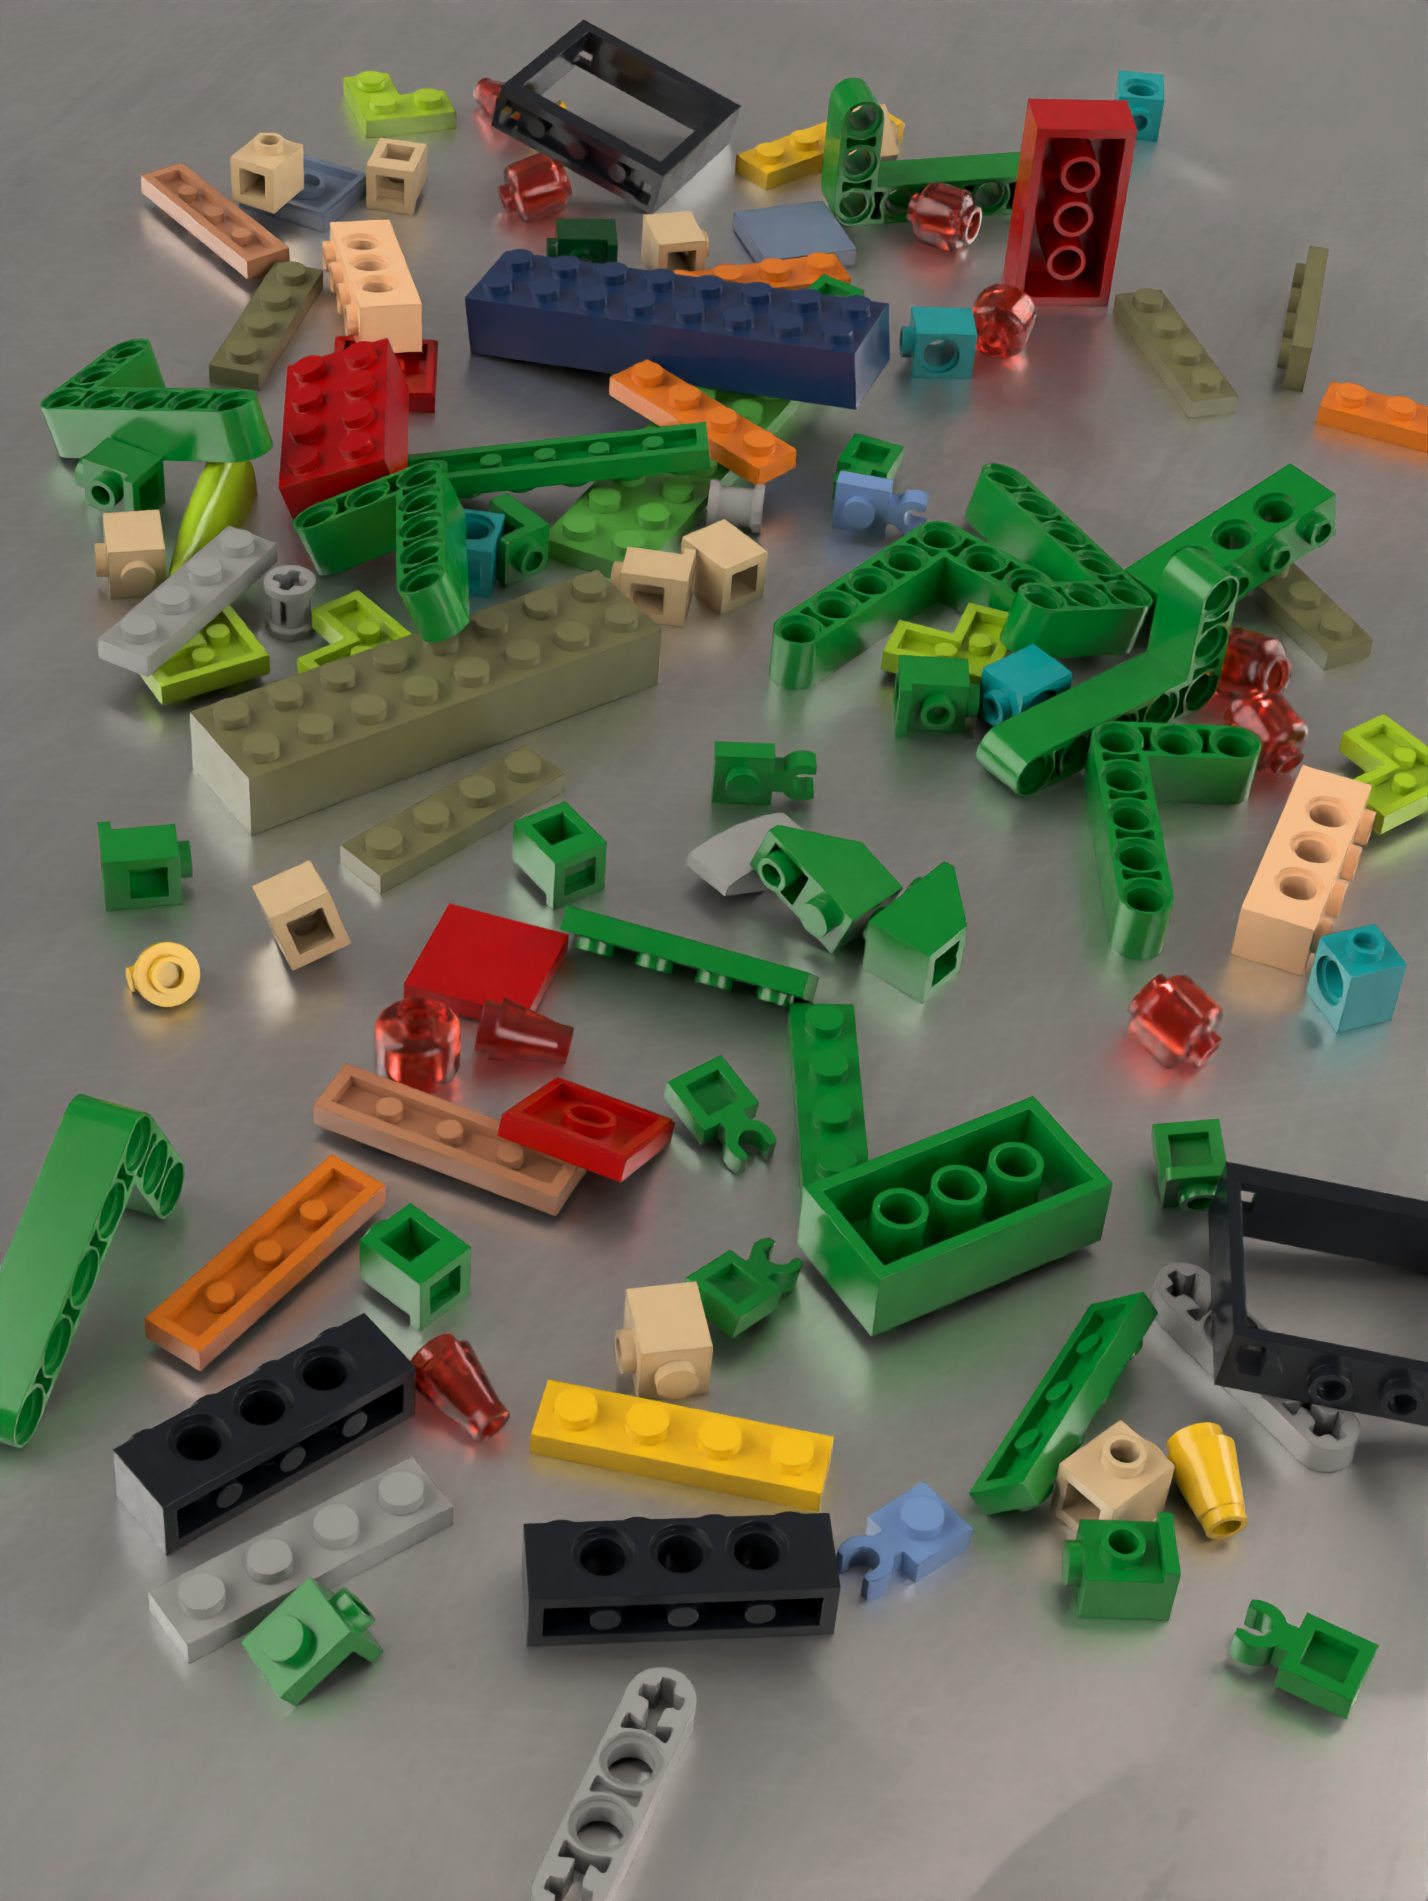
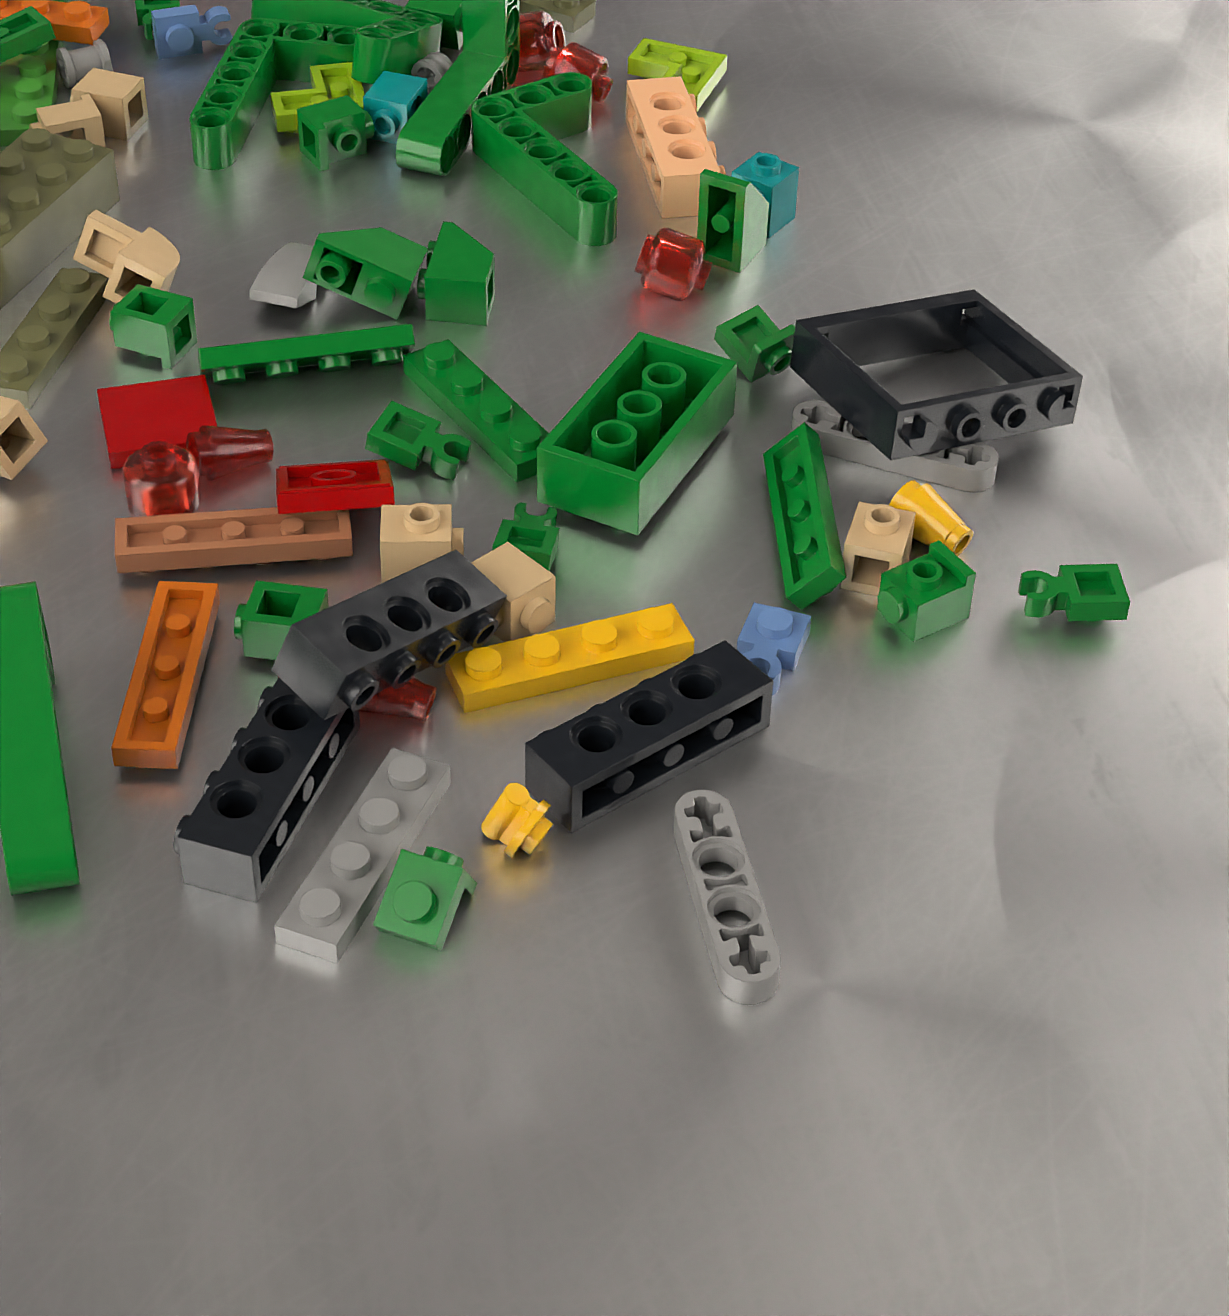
camera: 30 degrees left, 0 degrees up
green plate [711,741,817,805] -> none
none -> tan brick [73,210,180,303]
none -> black brick [271,550,507,720]
none -> tan brick [380,503,464,583]
none -> light grey bush [411,52,453,95]
none -> yellow plate [481,783,553,858]
none -> green slope [696,169,769,273]

